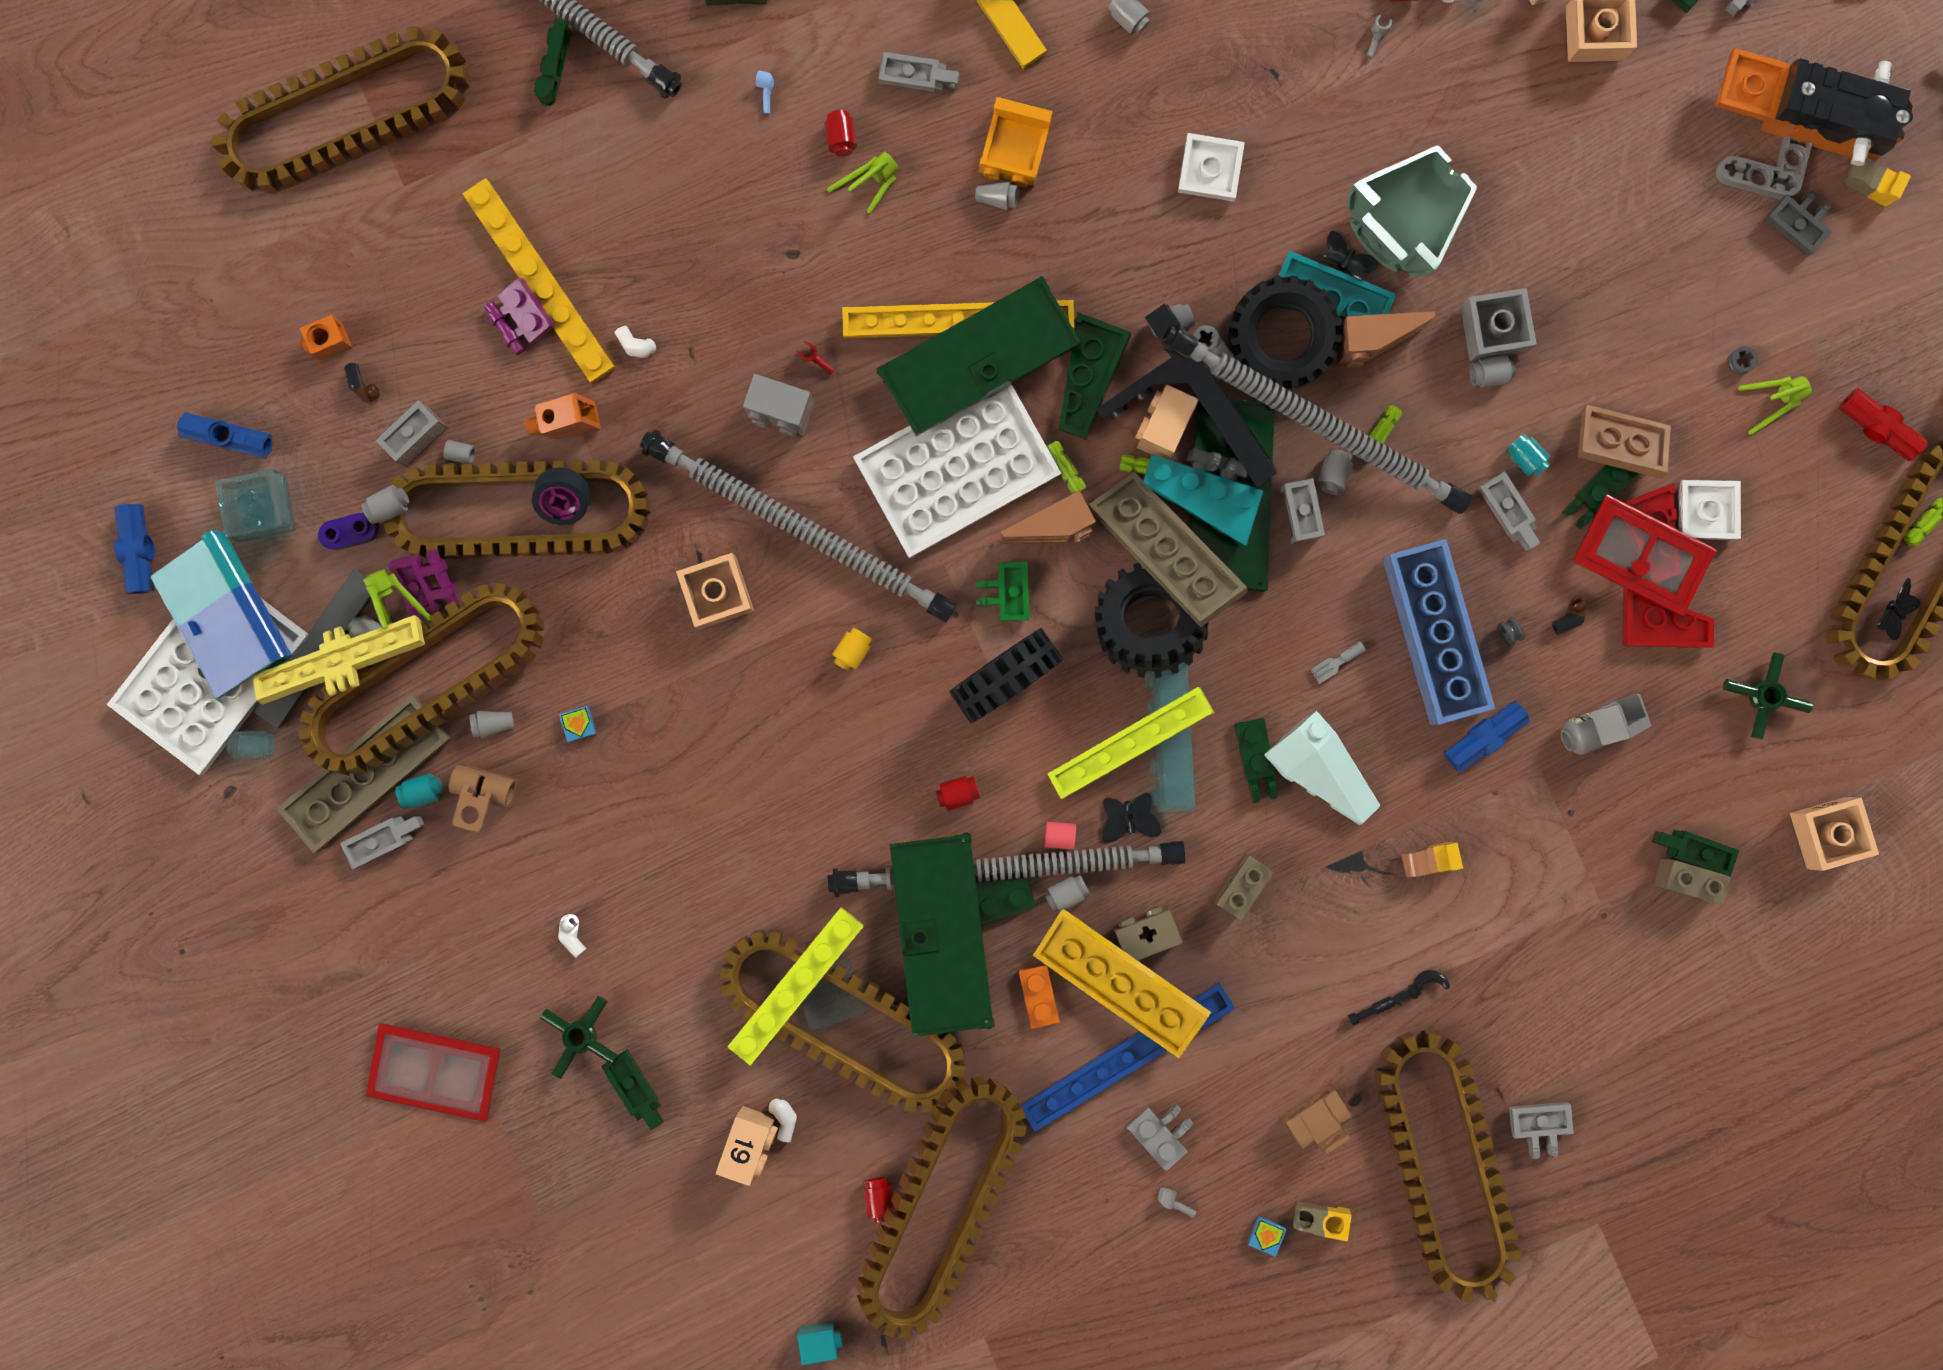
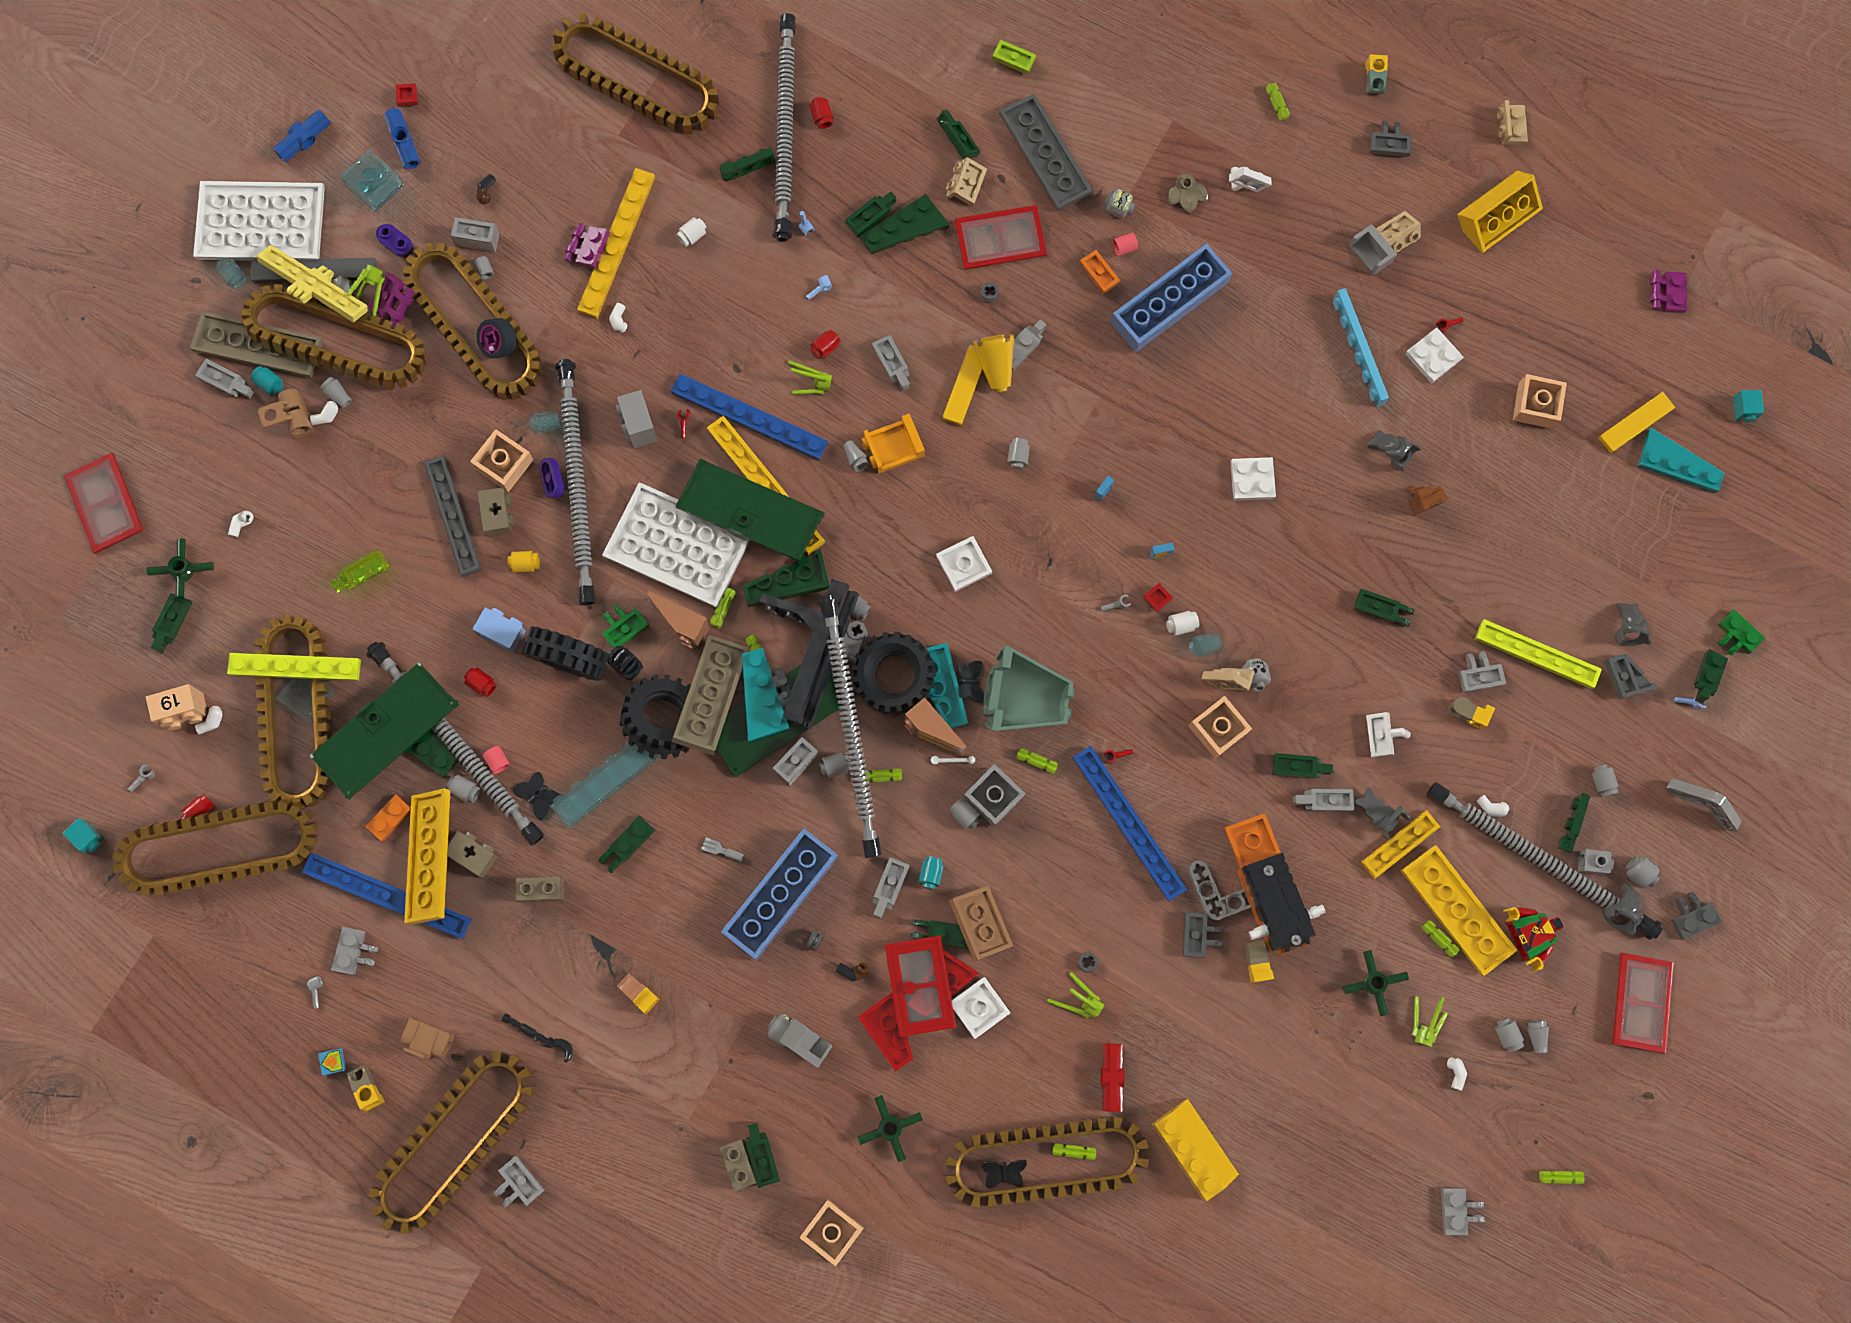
camera: 50 degrees right, 10 degrees down
door [150,530,292,699] -> none
orange brick [300,314,352,361] -> none
light grey brick [361,485,409,524] -> none
orange torso [525,393,601,439] -> none
tile [559,706,597,742] -> none
neon yellow plate [1048,687,1215,799] -> none
light nougat brick [1135,384,1199,460] -> none
light aqua wedge [1264,711,1381,825] -> none
blue piece [1443,701,1530,773] -> none
none -> light grey hand [128,765,155,792]
none -> white arm [310,401,338,425]
none -> clear neon green hinge [330,549,390,592]
none -> red plate [395,83,418,107]
none -> dark grey tile [424,455,482,577]
none -> light blue brick [472,607,526,653]
none -> dark tan brick [478,487,515,537]
none -> clear light blue brick [529,411,561,434]
none -> dark purple plate [539,458,564,498]
none -> black gear [607,645,643,680]
none -> blue plate [671,374,828,461]
none -> white brick [676,217,707,247]
none -> light blue hand [799,211,815,236]
none -> white hinge [931,756,975,765]
none -> lime axle [1017,748,1058,774]
none -> blue plate [1072,746,1187,902]
none -> red hand [1104,749,1133,764]

